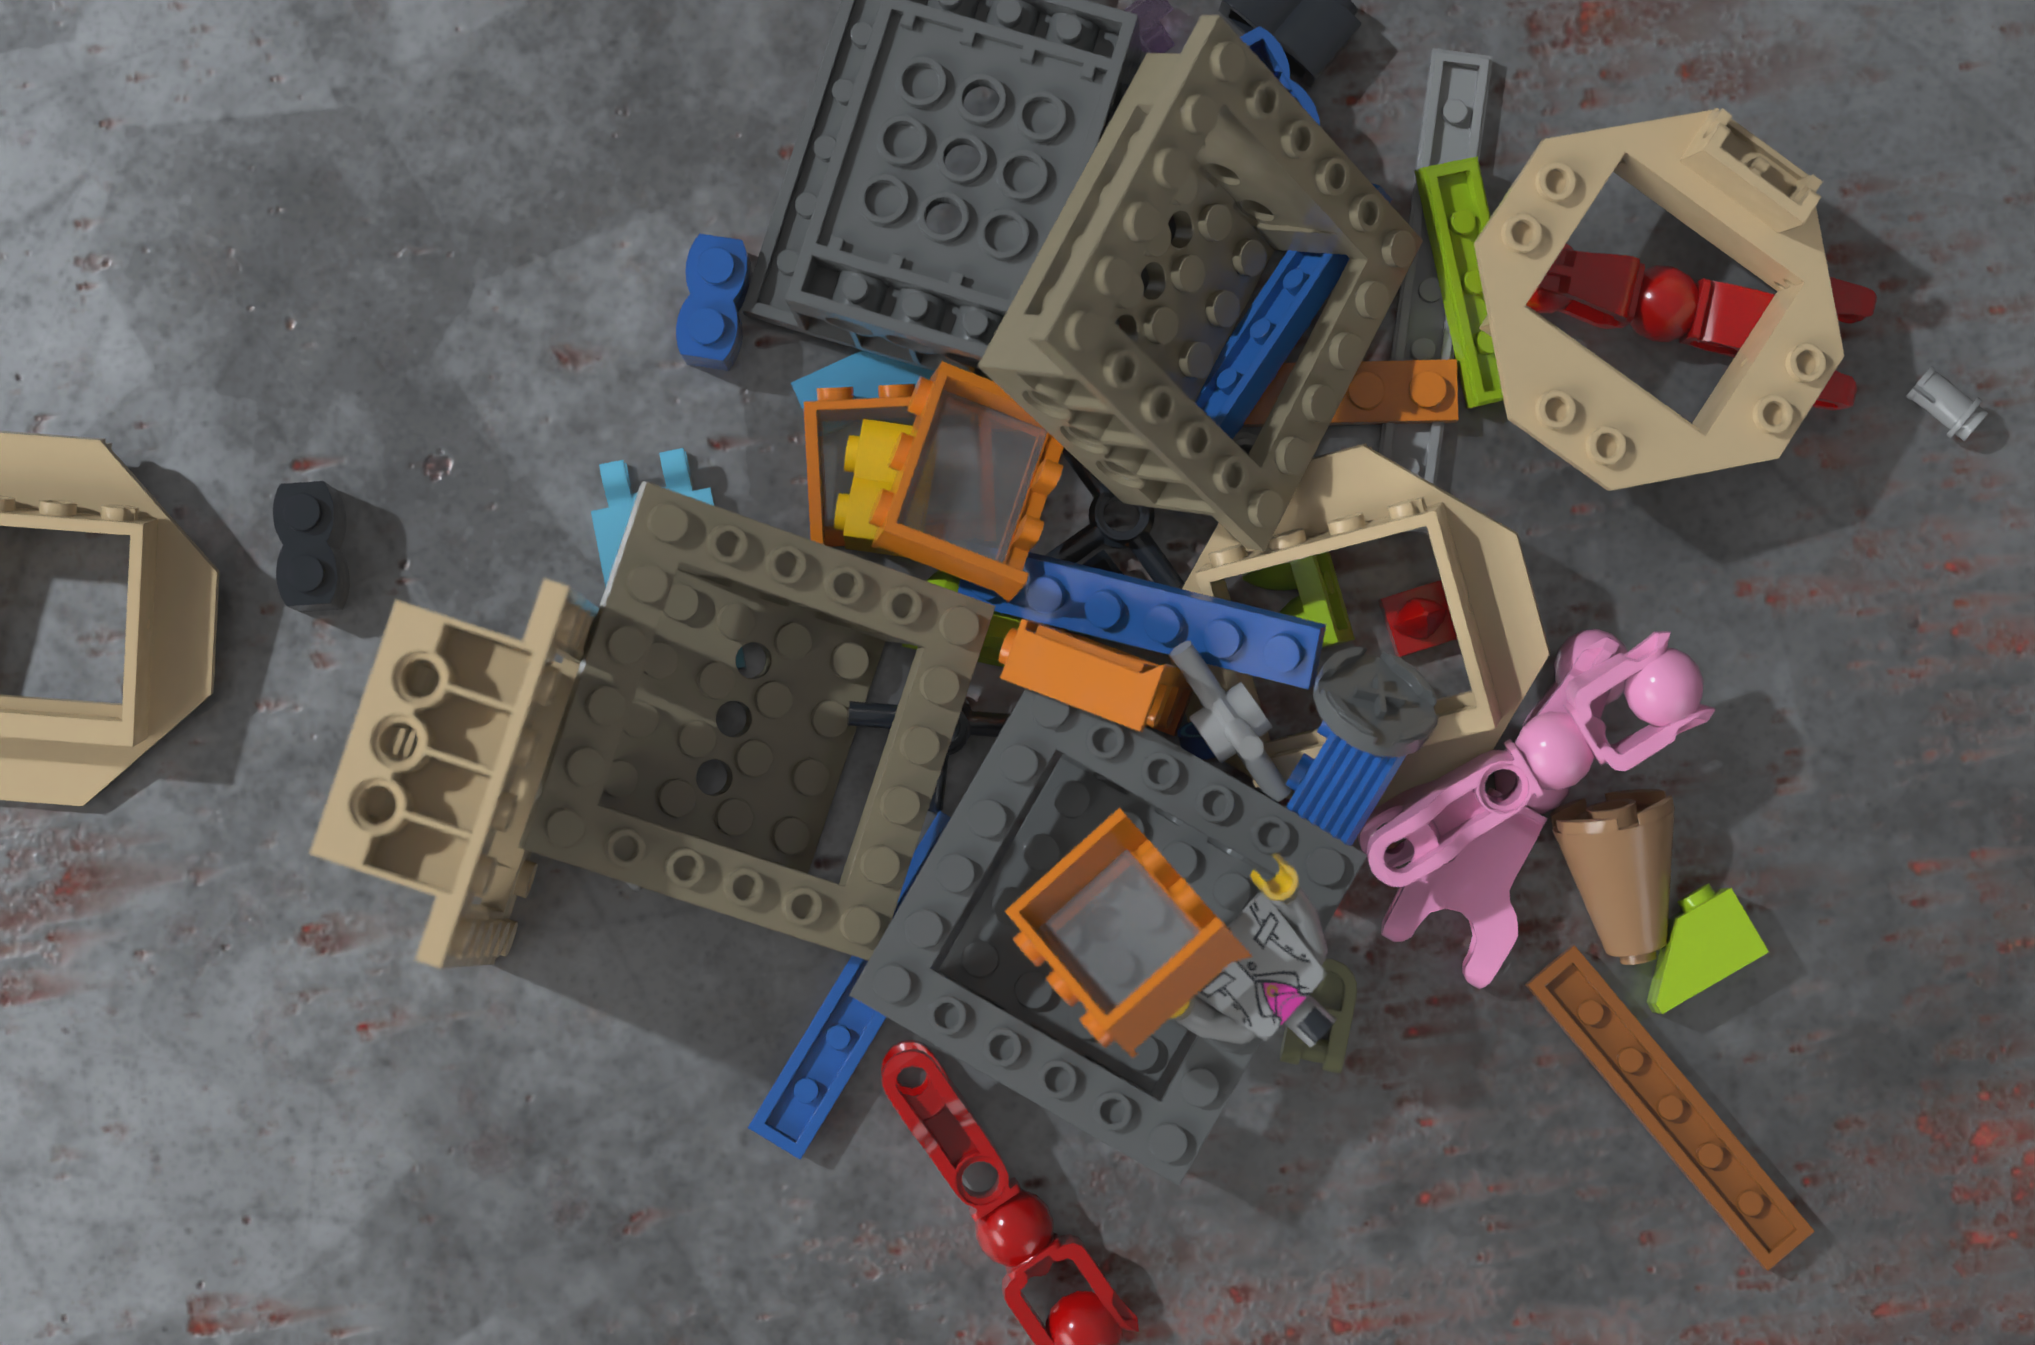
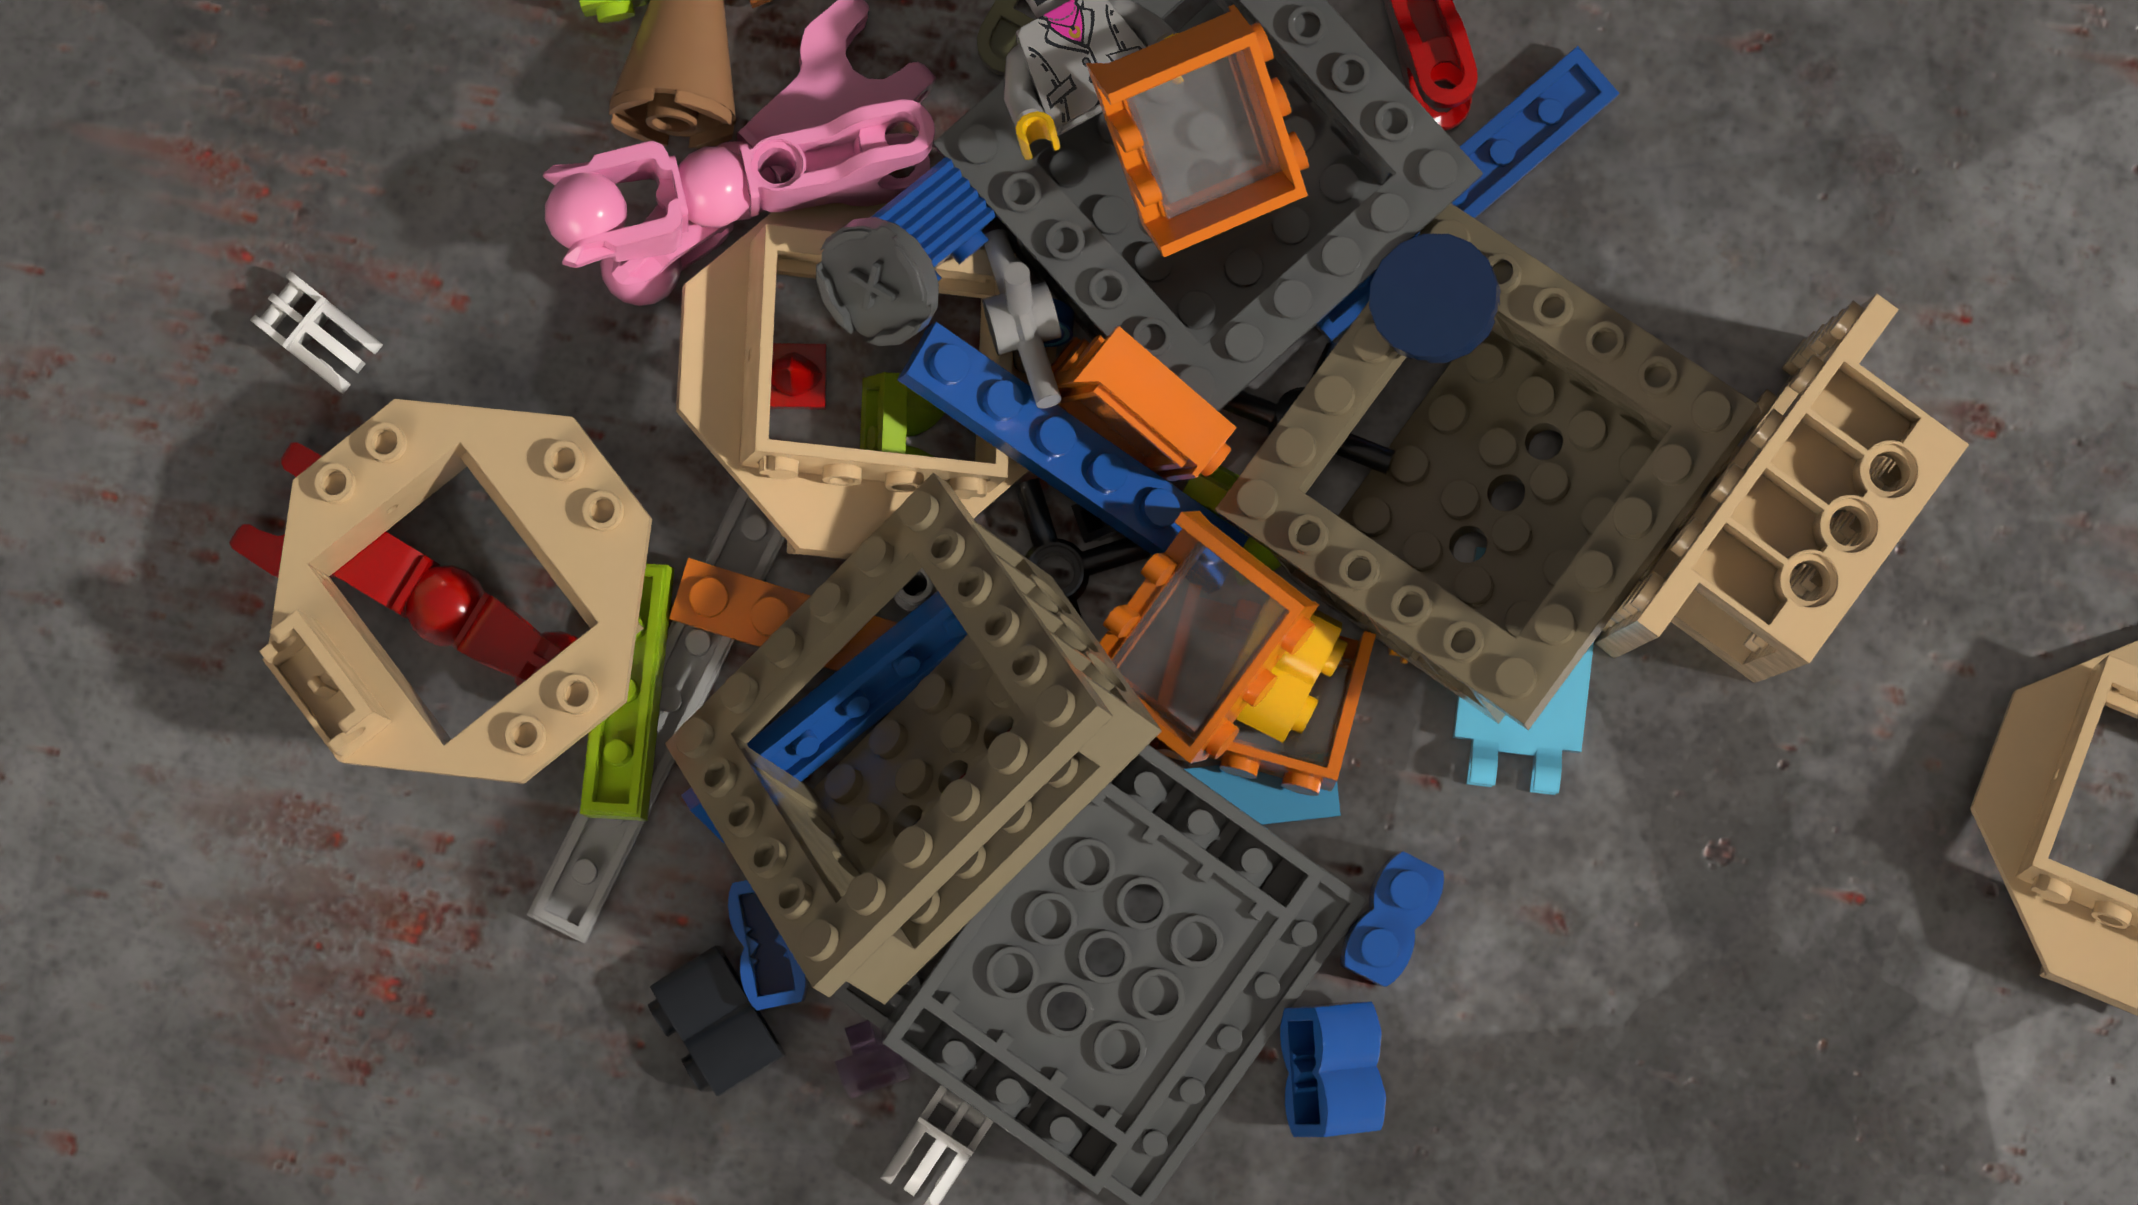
camera: 170 degrees left, 0 degrees up
black brick [273,481,350,612] -> none
light grey pin [1906,366,1988,441] -> none
none -> white arm [250,271,383,394]
none -> blue brick [1280,1002,1386,1137]
none -> dark blue tile [1369,234,1501,363]

